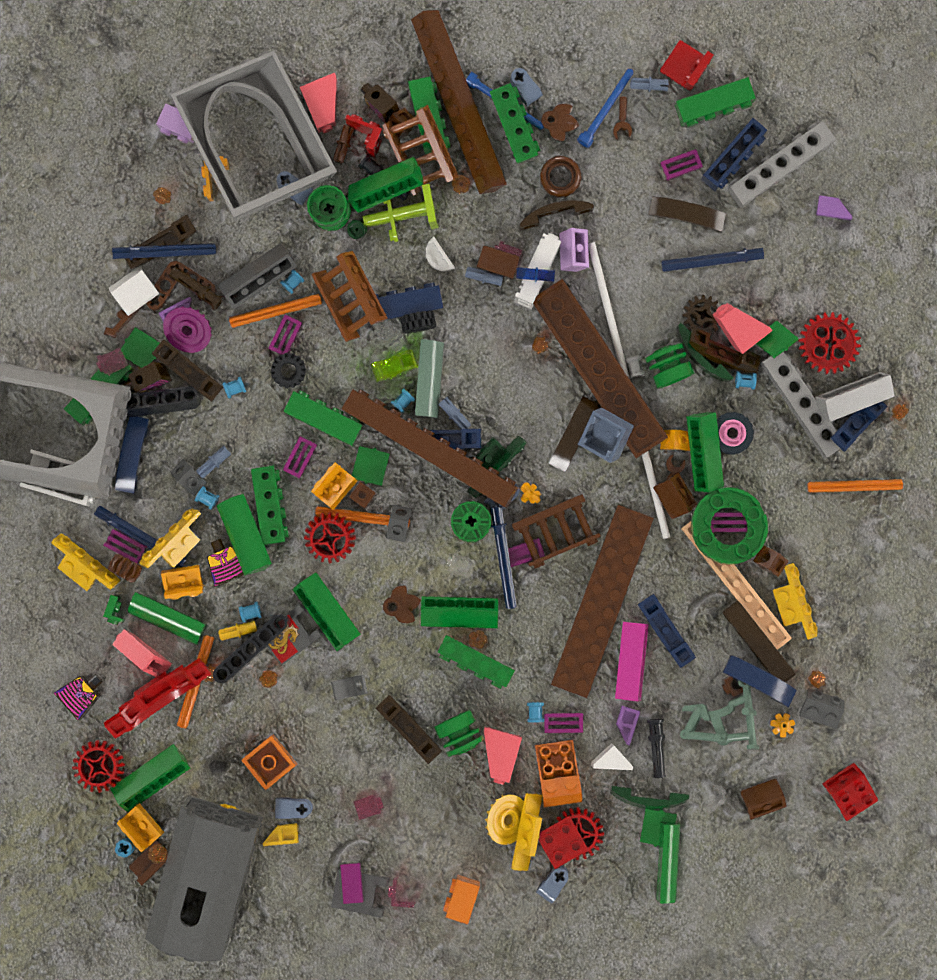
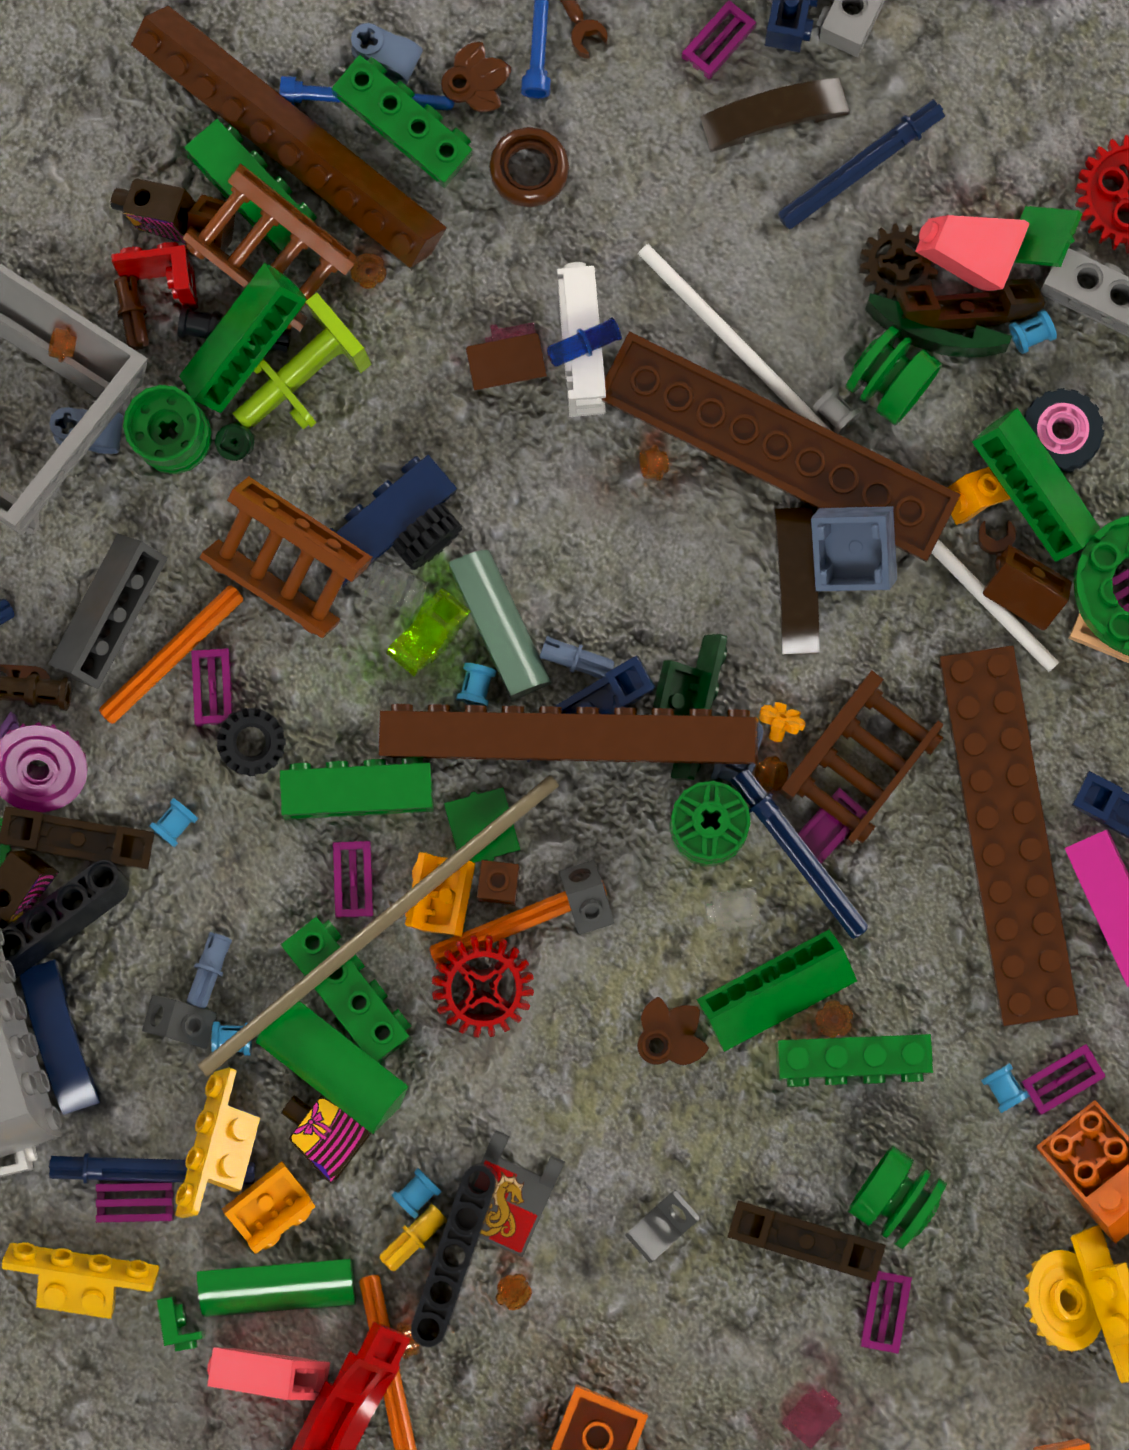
camera: 30 degrees left, 5 degrees down
reddish brown gear [108,554,142,583] -> none
dark azure bush [280,269,305,294] -> none
green brick [292,572,361,651] -> none
coral slope [300,73,337,133] -> none
white tile [426,237,455,272] -> none
sand blue axle [465,267,503,286] -> none
coral slope [484,726,522,785] -> none
dark brown slope [519,200,594,231] -> none
lavender brick [559,228,589,272] -> none
none -> clear orange plate [48,326,76,362]
none -> dark tan piece [197,775,559,1077]
none -> clear orange plate [755,756,788,792]
none -> magenta tile [860,1271,912,1354]

